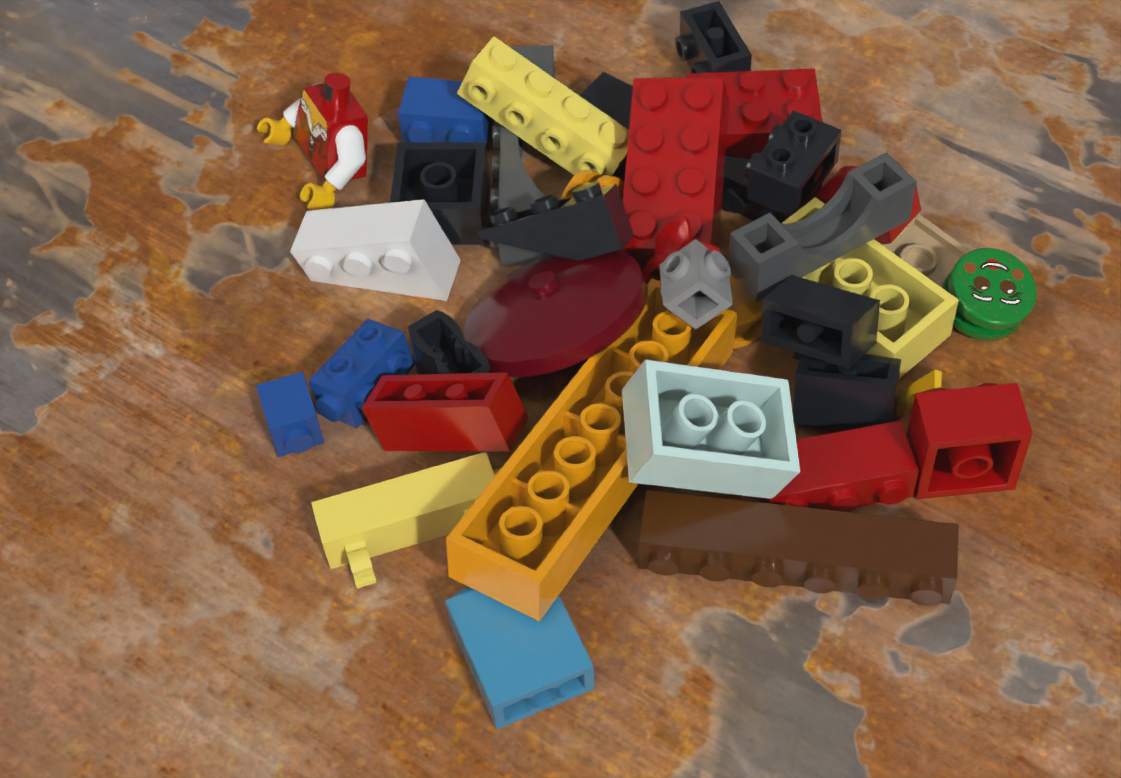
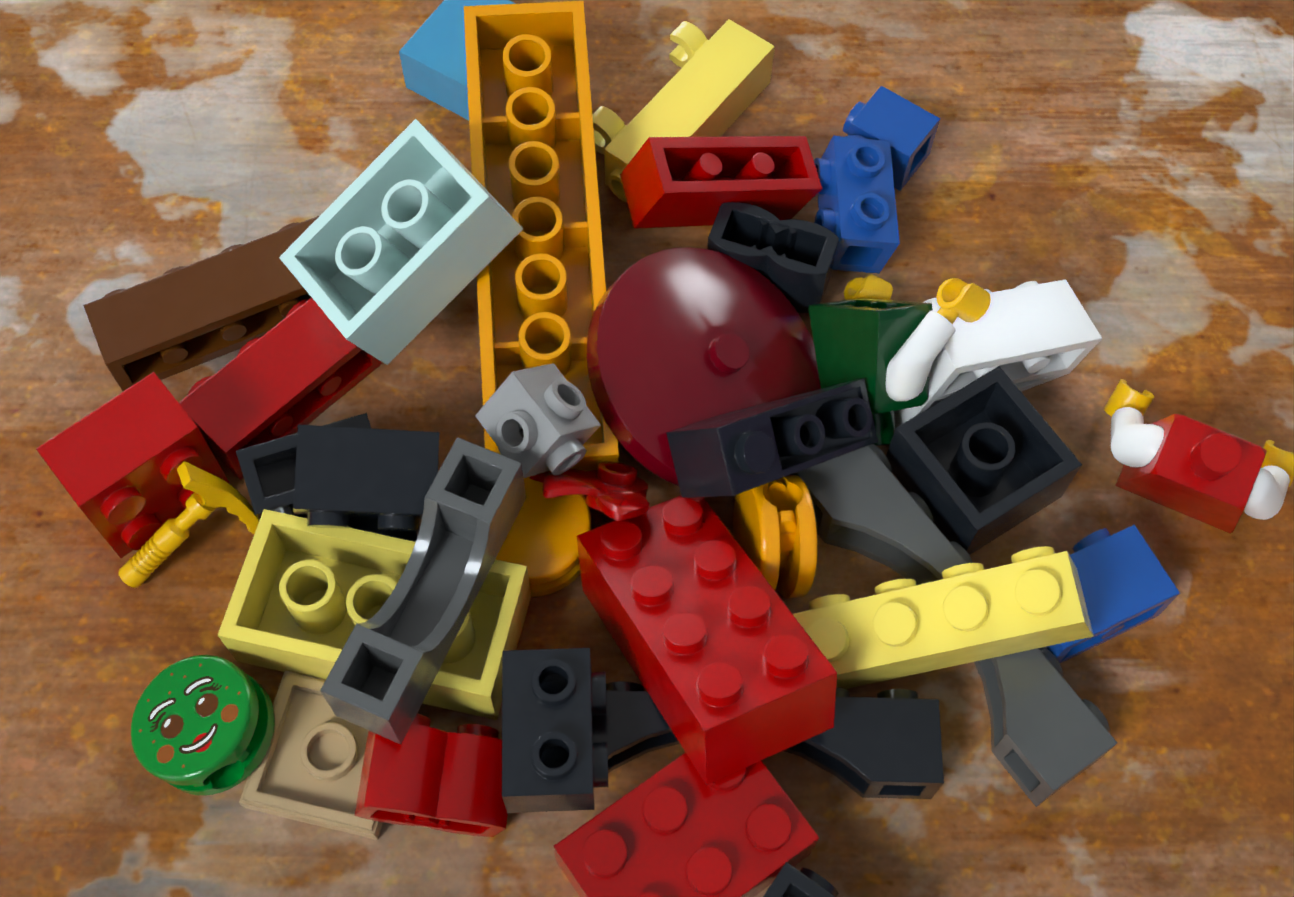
camera: 140 degrees right, 10 degrees up
none -> dark green torso [809,274,991,446]

